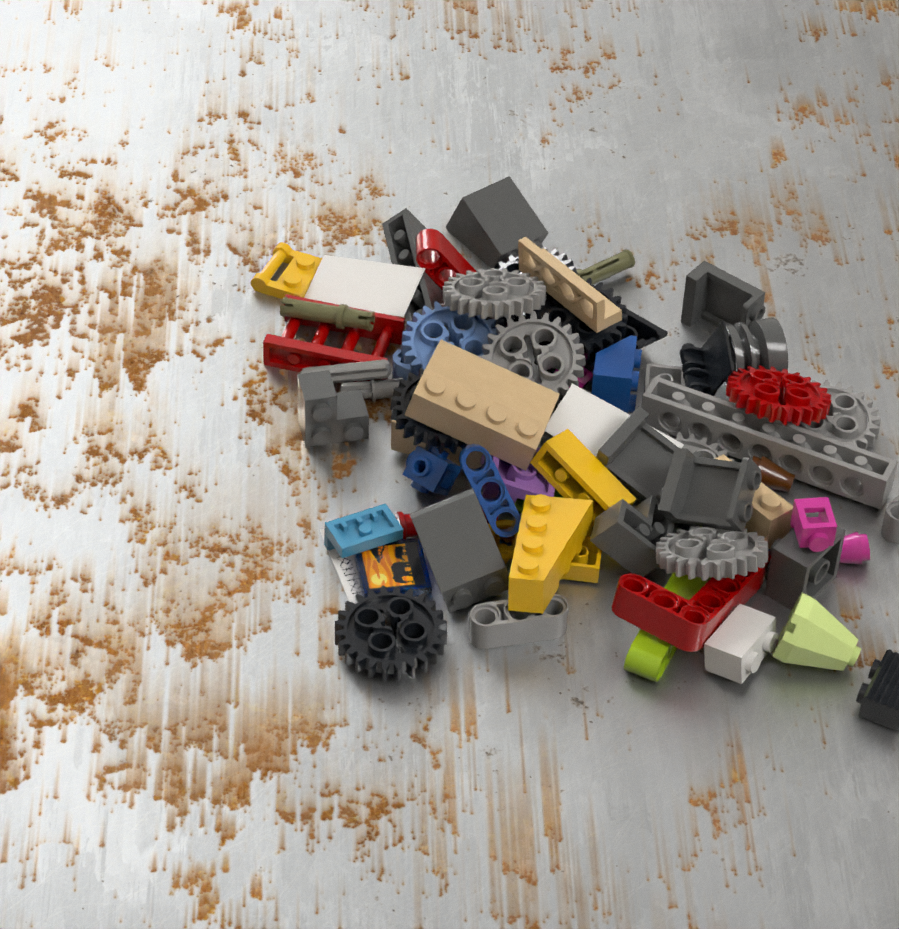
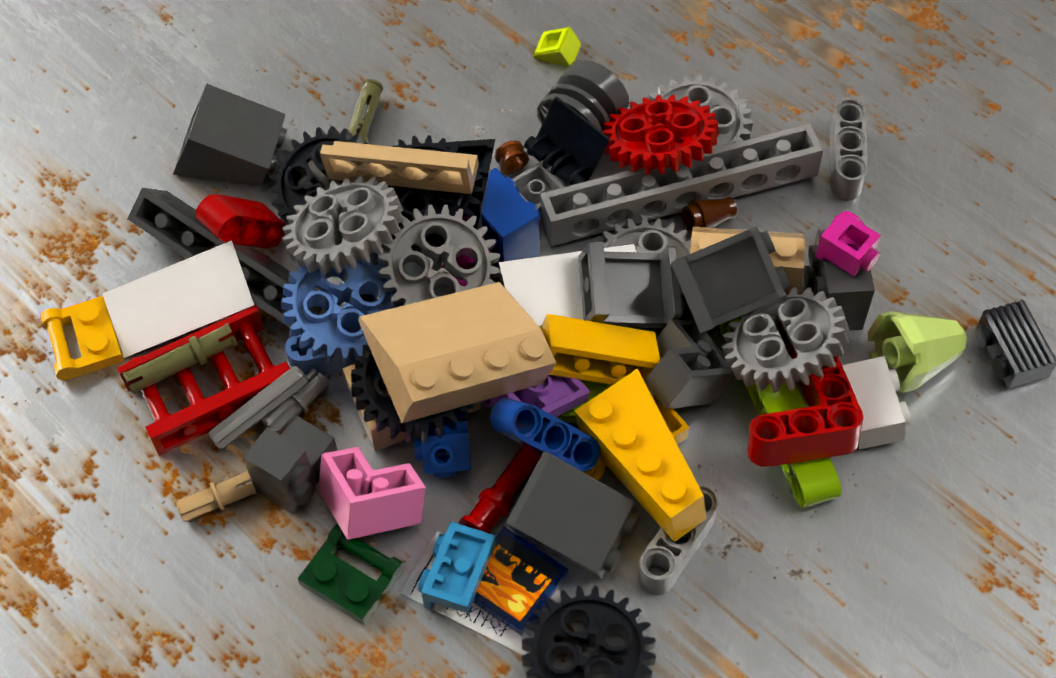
camera: 40 degrees left, 15 degrees up
dark grey panel [681,261,766,327] -> none
none -> tan axle [176,470,257,522]
none -> dark green plate [297,523,405,625]
none -> bright pink brick [318,447,426,540]
none -> dark orange bush [494,140,529,174]
none -> neon yellow slope [533,27,581,67]

